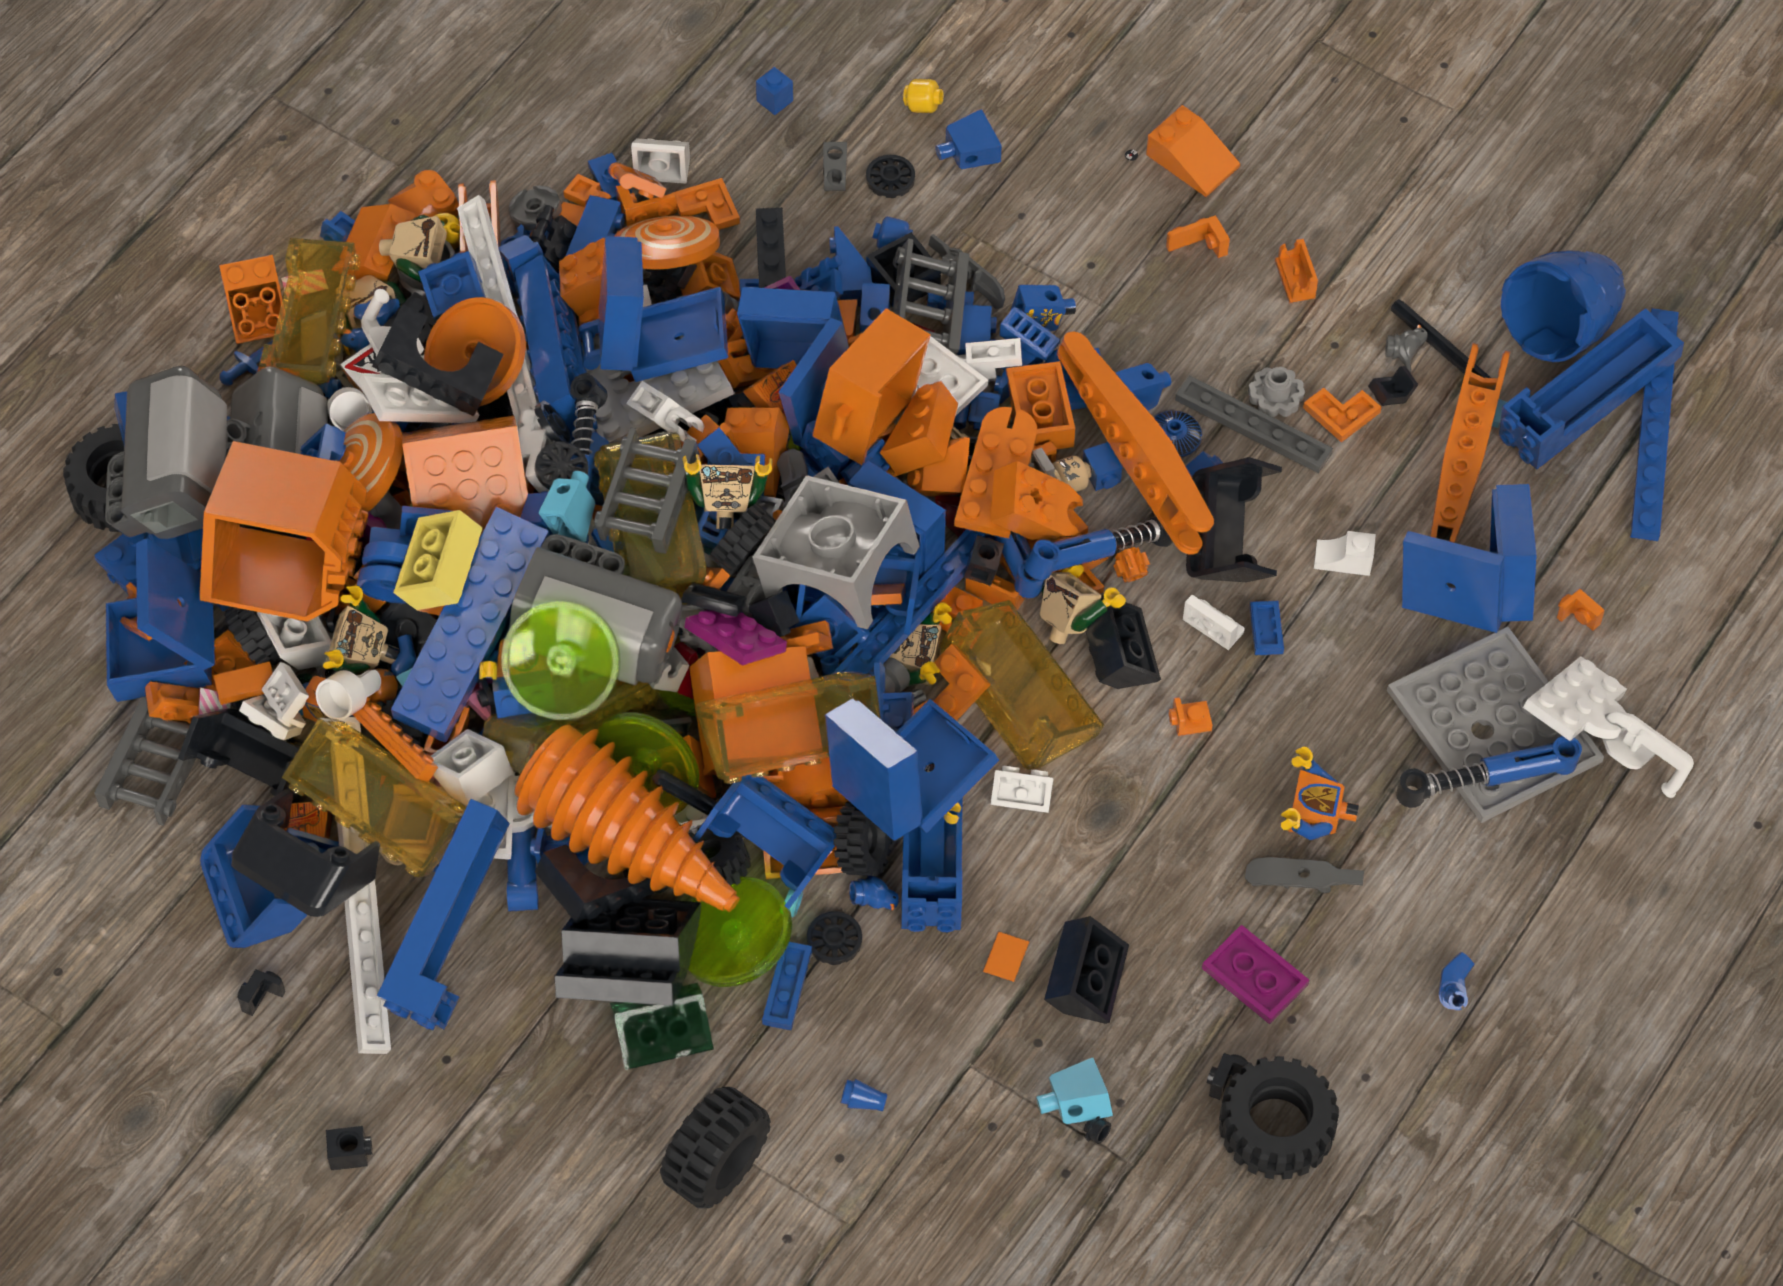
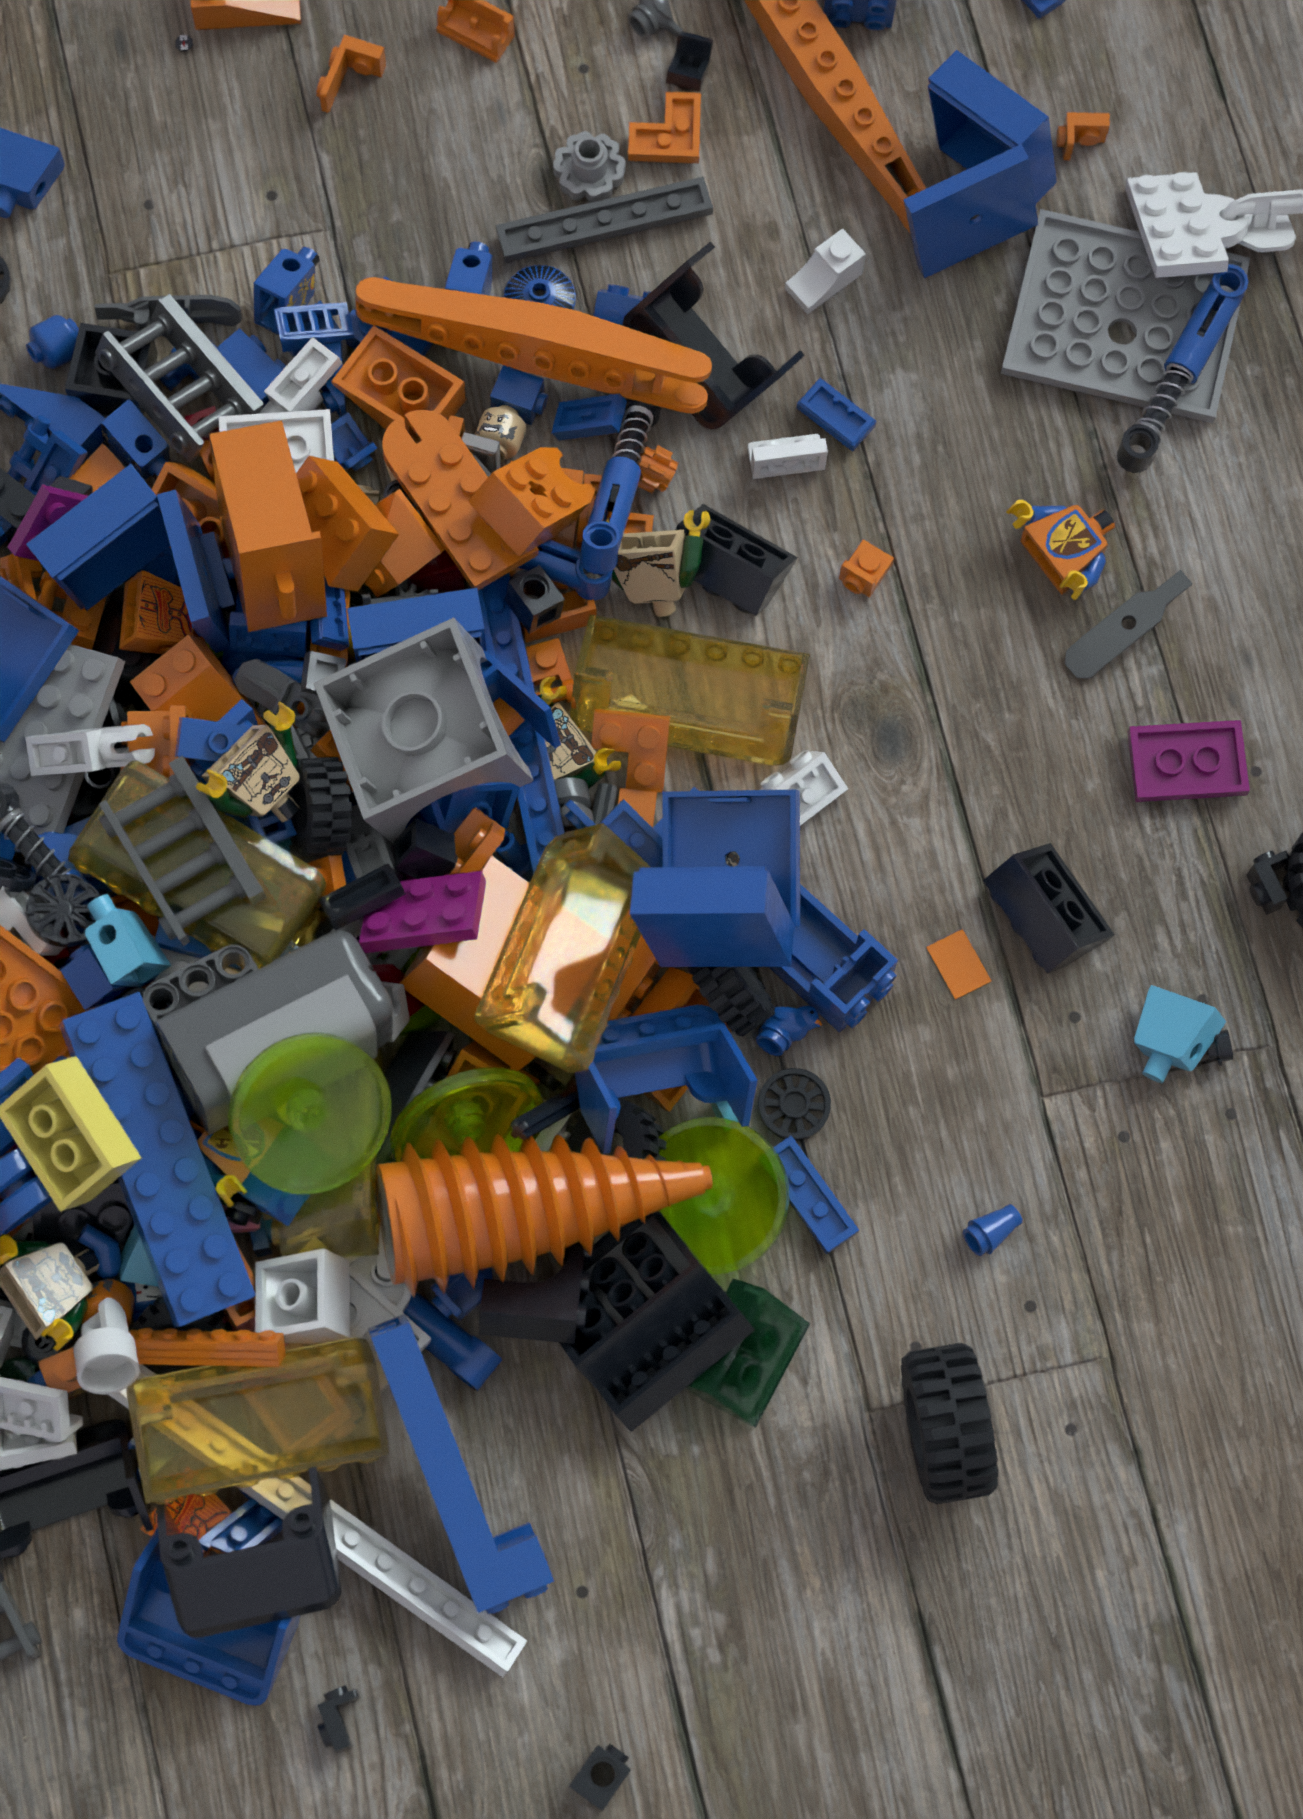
camera: 50 degrees left, 15 degrees up
none -> blue plate [551,394,627,441]

